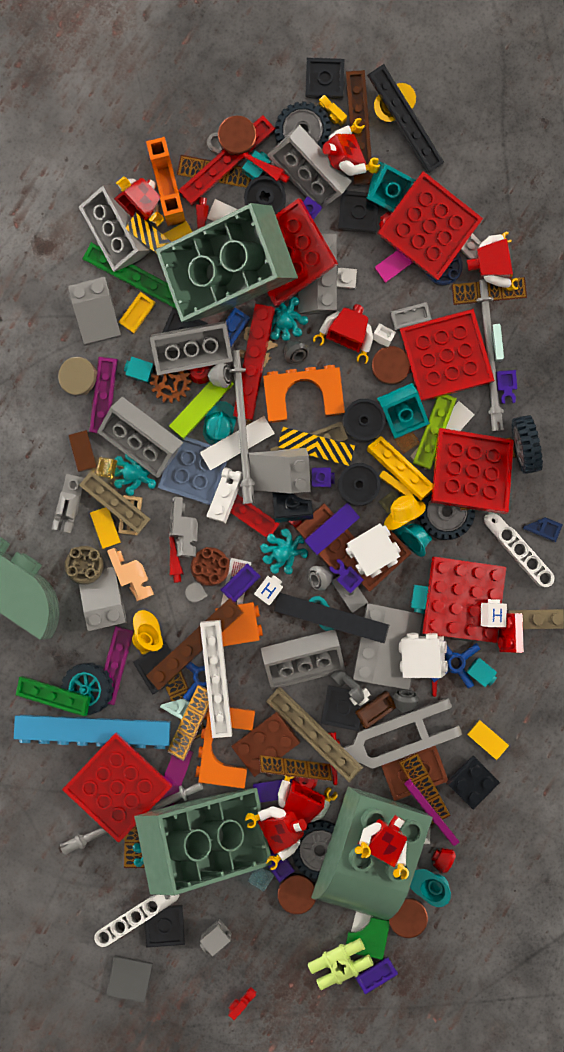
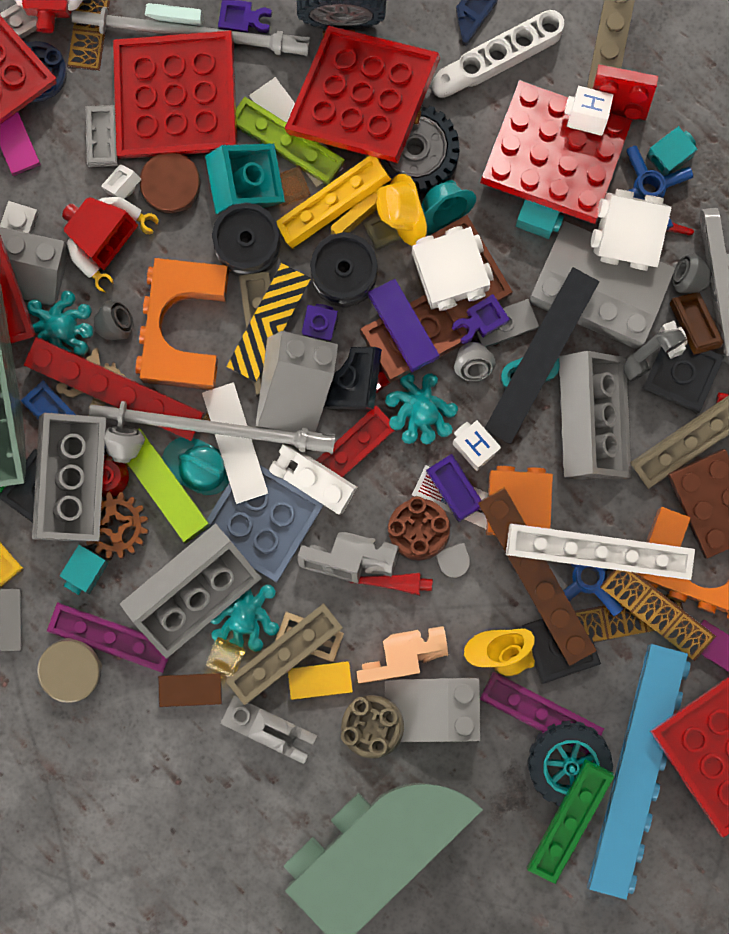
camera: 80 degrees left, 5 degrees down
light aqua tile [160,698,190,720] -> none

